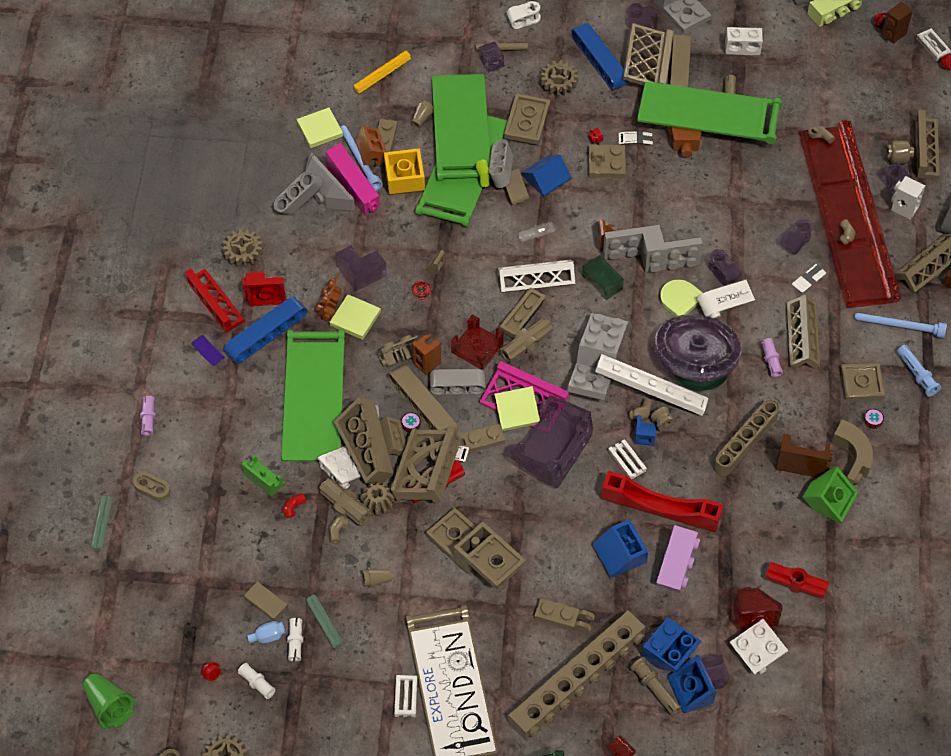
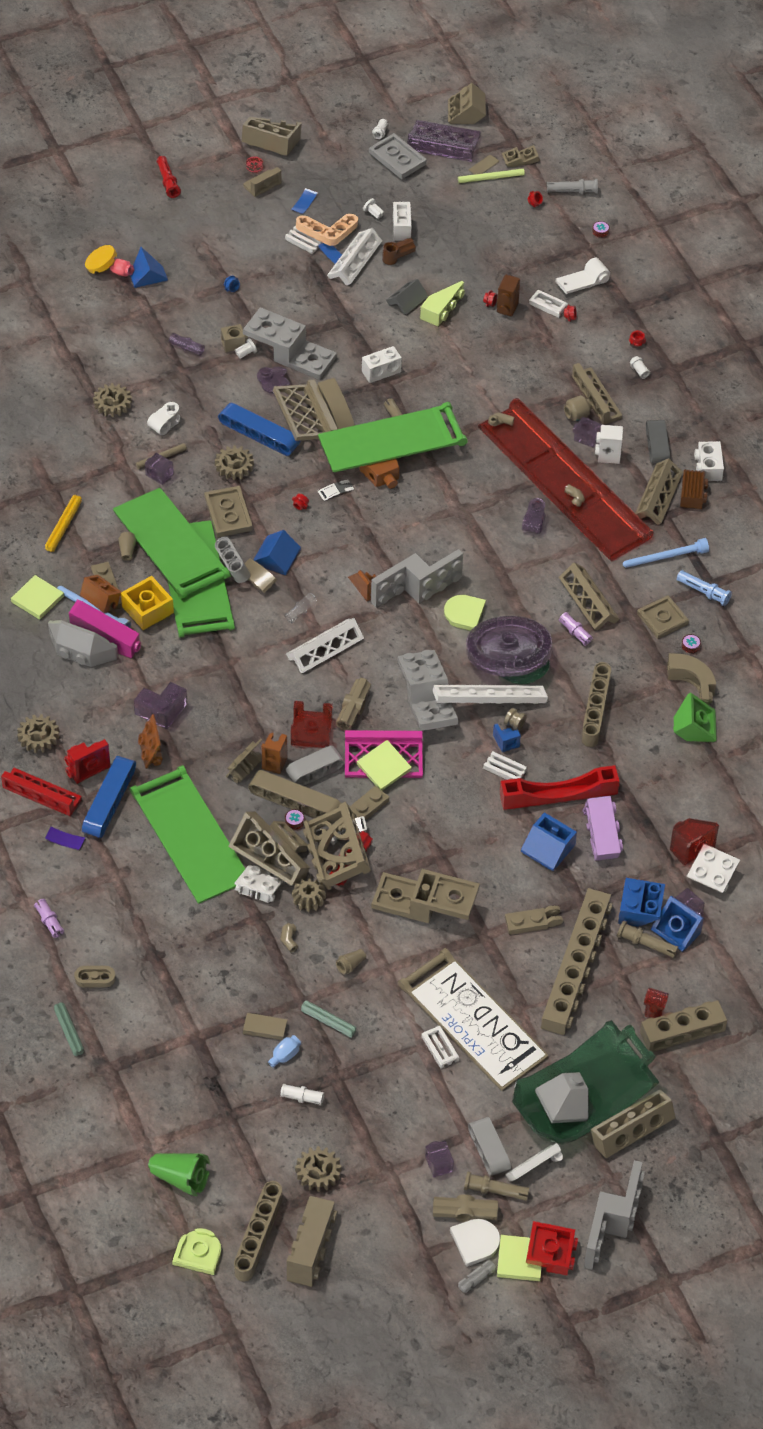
camera: 30 degrees left, 5 degrees down
red plate [201,662,221,681] -> none
bright green hinge [242,455,285,497] -> none
light grey beam [274,171,322,215] -> none
red arm [282,493,306,518] -> none
white pin [287,618,304,661] -> none
dark tan piece [319,478,372,526] -> none
yellowish green tile [330,295,381,340] -> none
clear red tile [412,280,431,300] -> none
dark tan slope [425,250,445,275] -> none
lime arm [476,159,489,187] -> none
dark tan plate [500,287,546,338] -> none
clear purple windscreen [510,395,593,489] -> none
clear green panel [582,255,624,300] -> none
dark tan hinge [589,144,625,178] -> none
dark tan arm [629,398,653,420] -> none
white door [697,280,755,320] -> none
clear purple piece [708,249,742,286] -> none
red piece [765,561,830,599] -> none
reddish brown panel [776,434,833,478] -> none
white sticker [792,264,826,292] -> none

